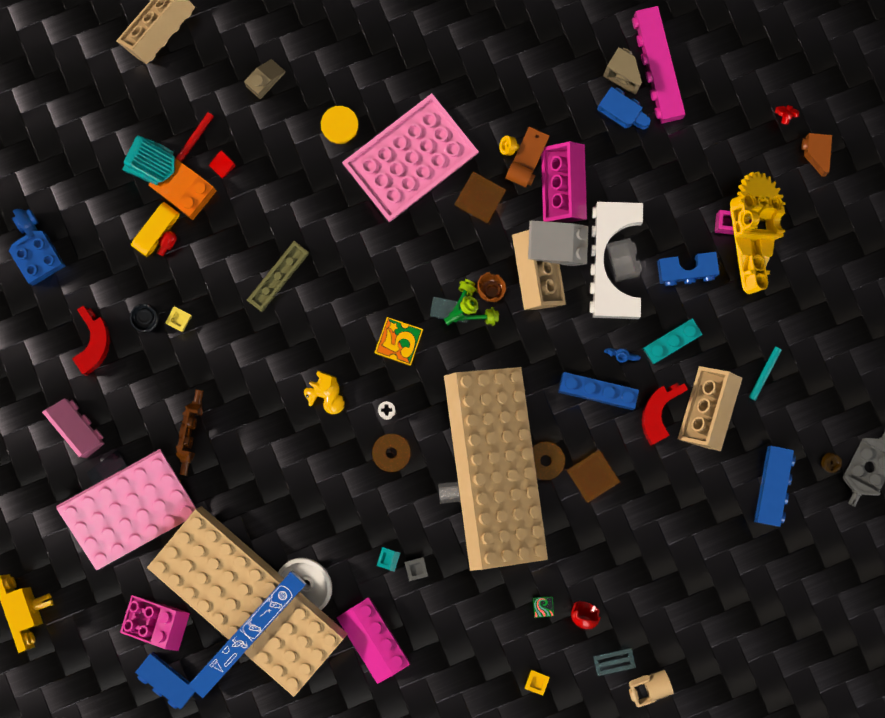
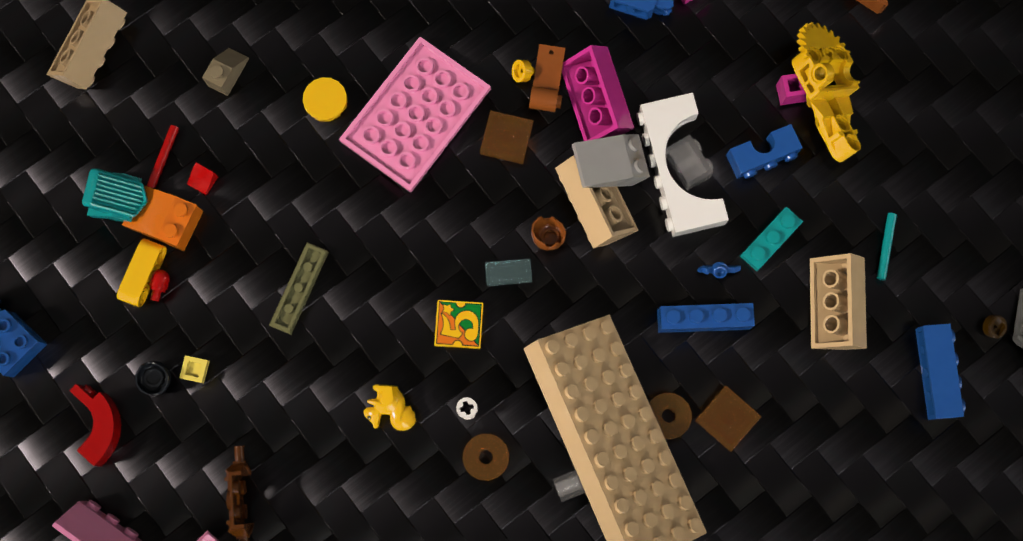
camera: 15 degrees left, 5 degrees down
lime plant [444,279,499,326] -> none
red arch [642,383,688,446] -> none

